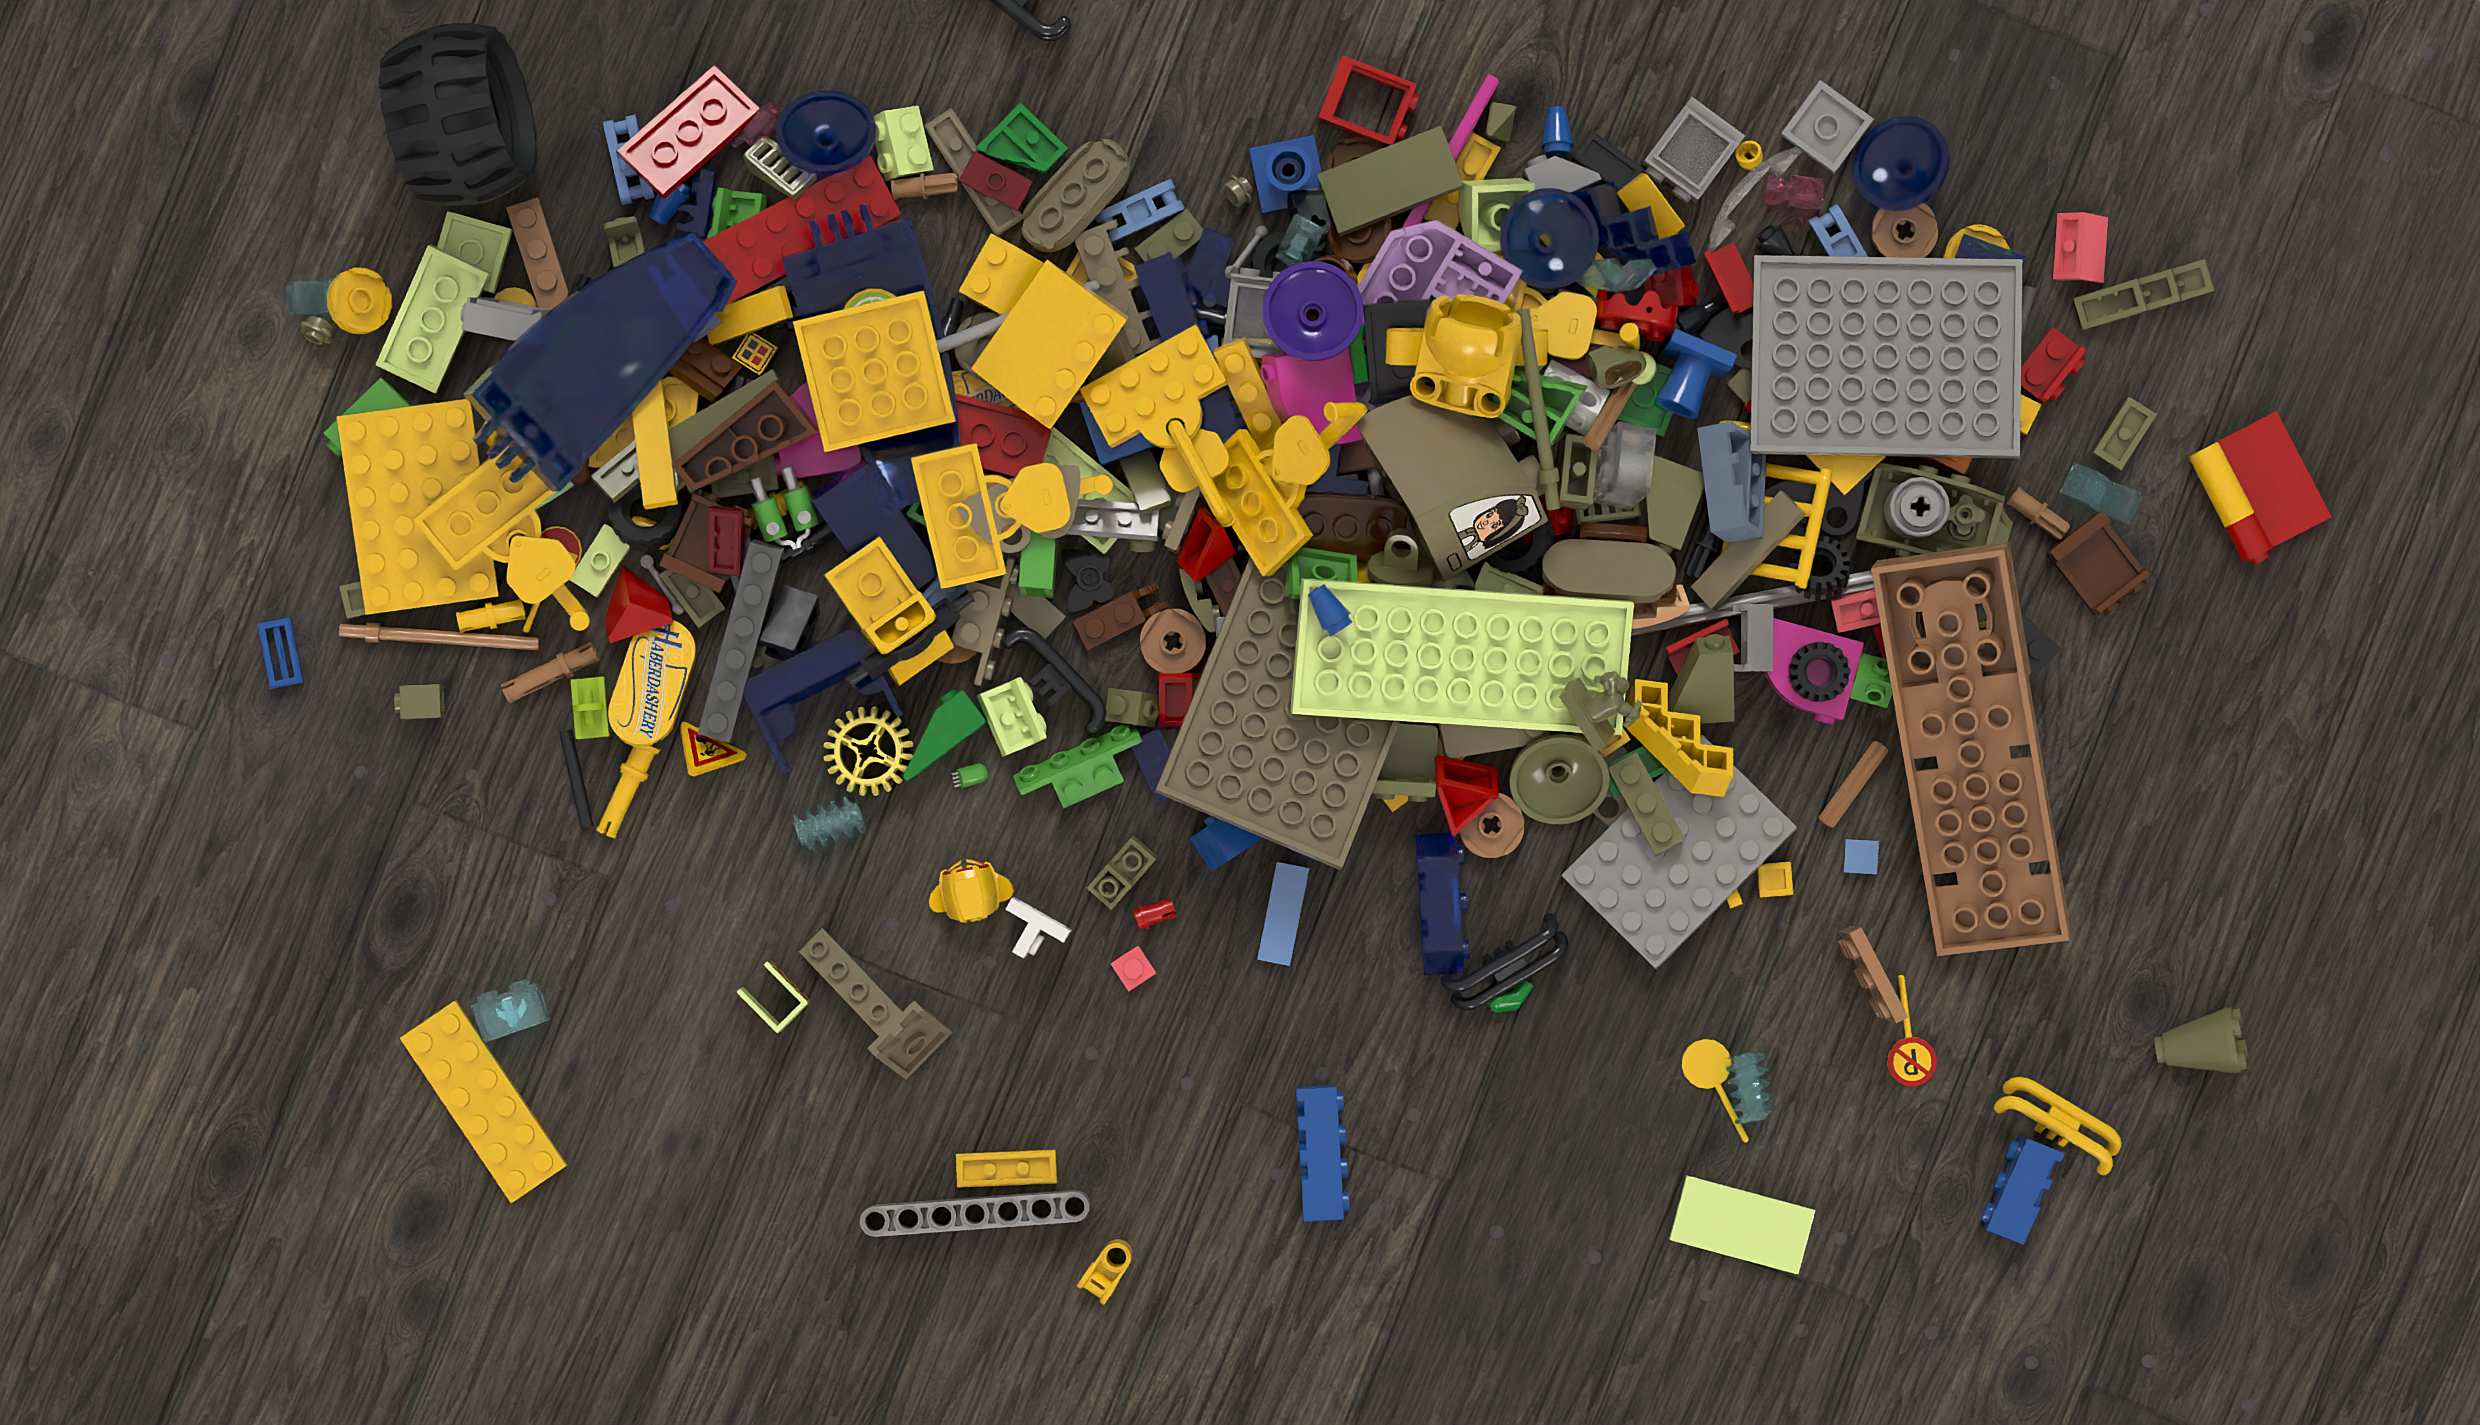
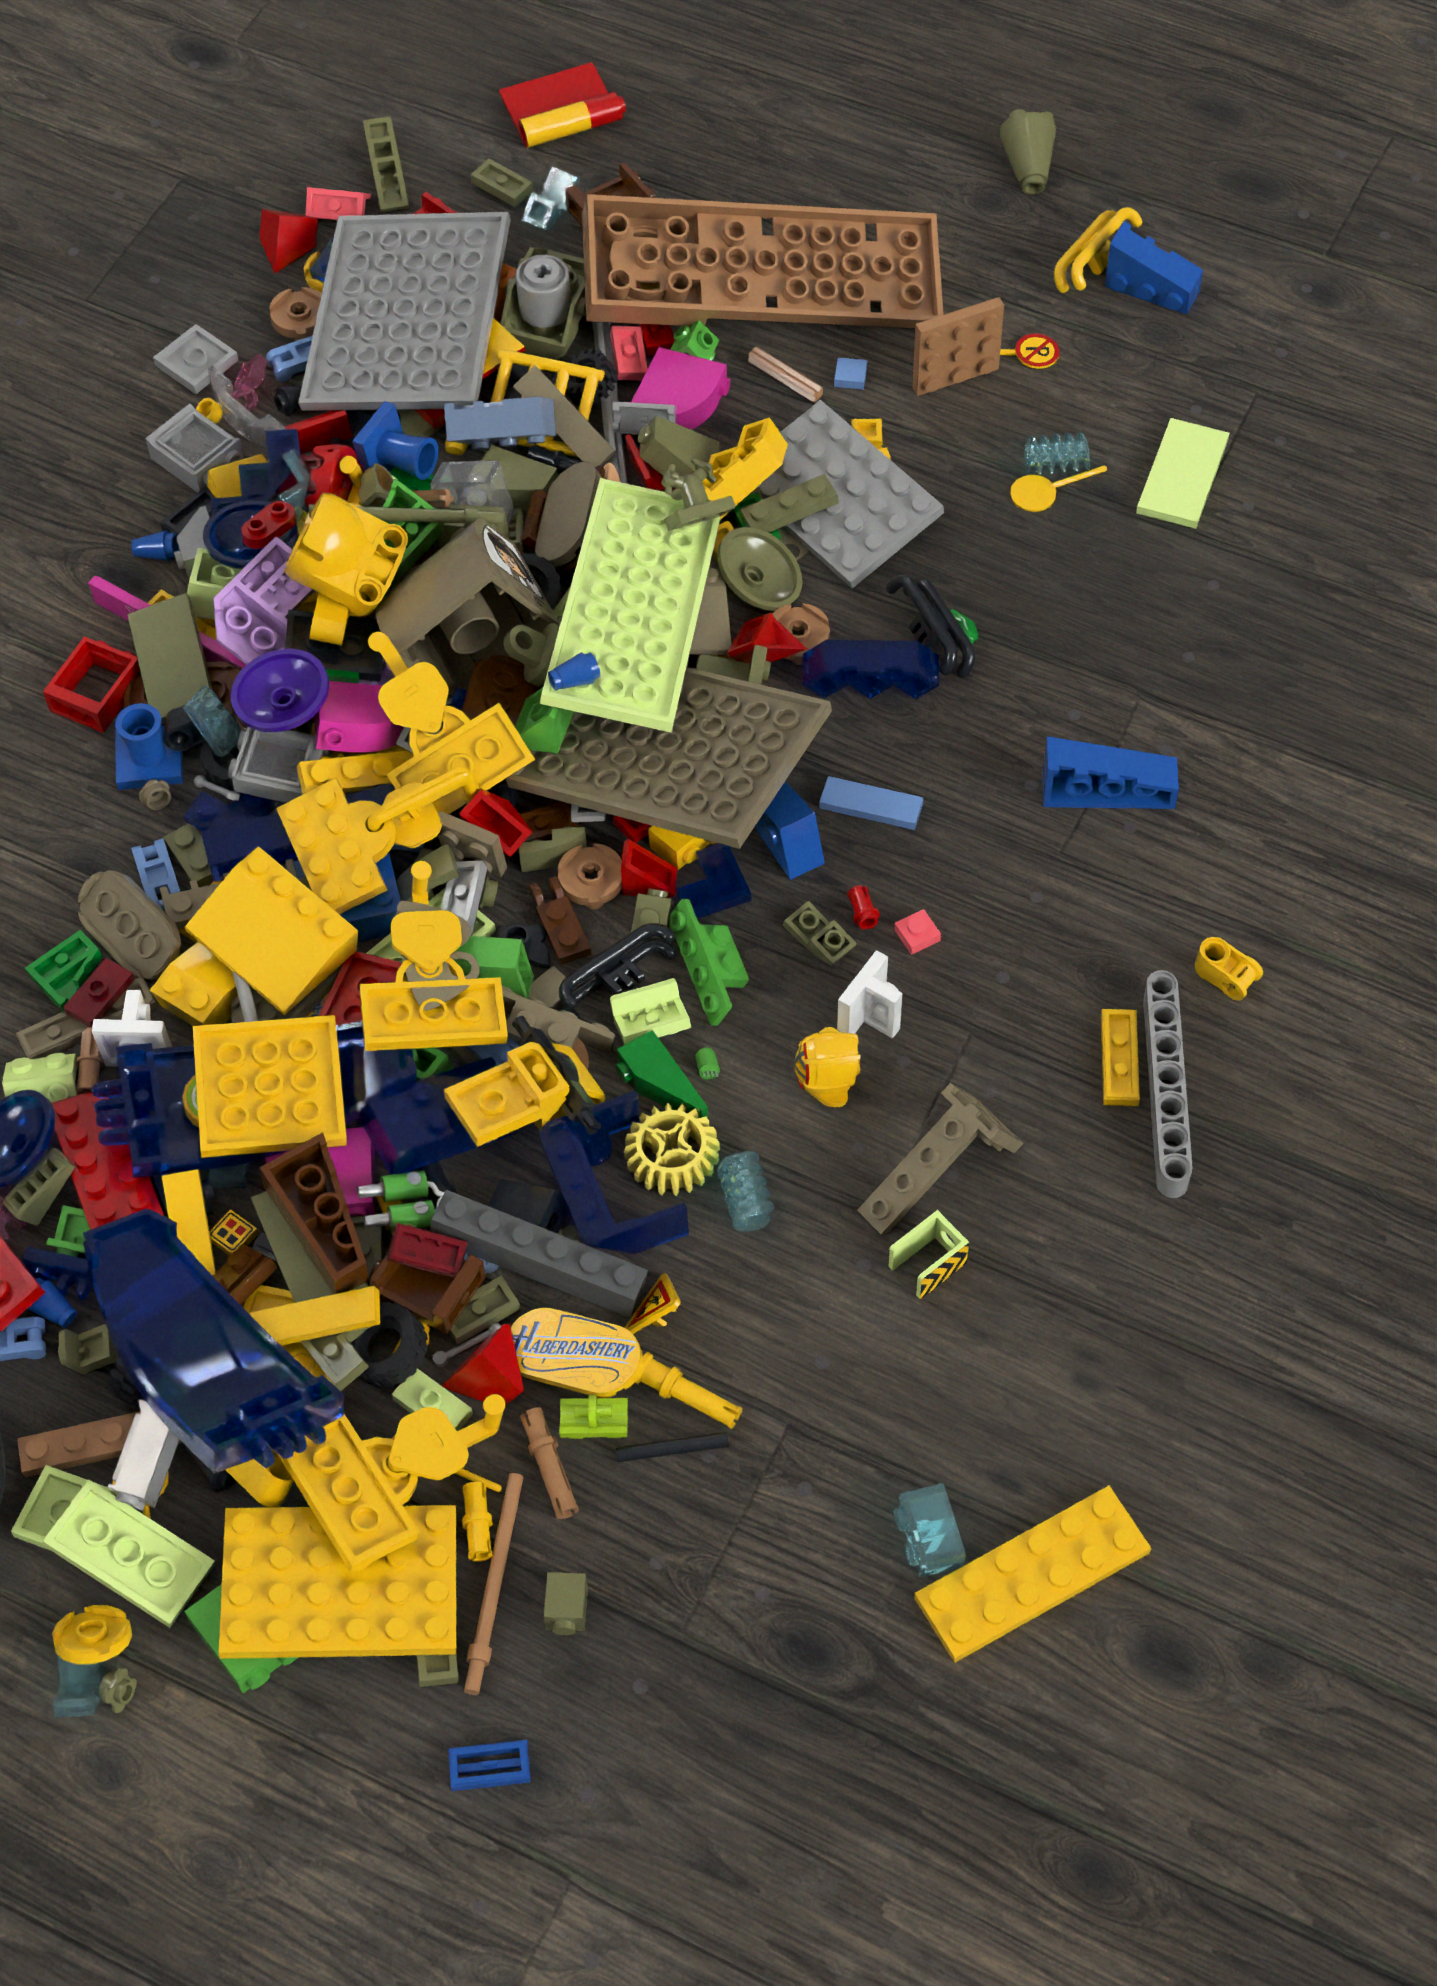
camera: 85 degrees left, 30 degrees down
olive slope [1485,102,1517,142] -> none
black tyre [1788,641,1851,702] -> none
clear blue dish [1853,116,1950,211] -> none
medium nougat axle [2006,487,2070,540] -> none
none -> white bracket [92,990,176,1068]
none -> red plate [241,501,296,549]
none -> red slope [259,209,318,274]

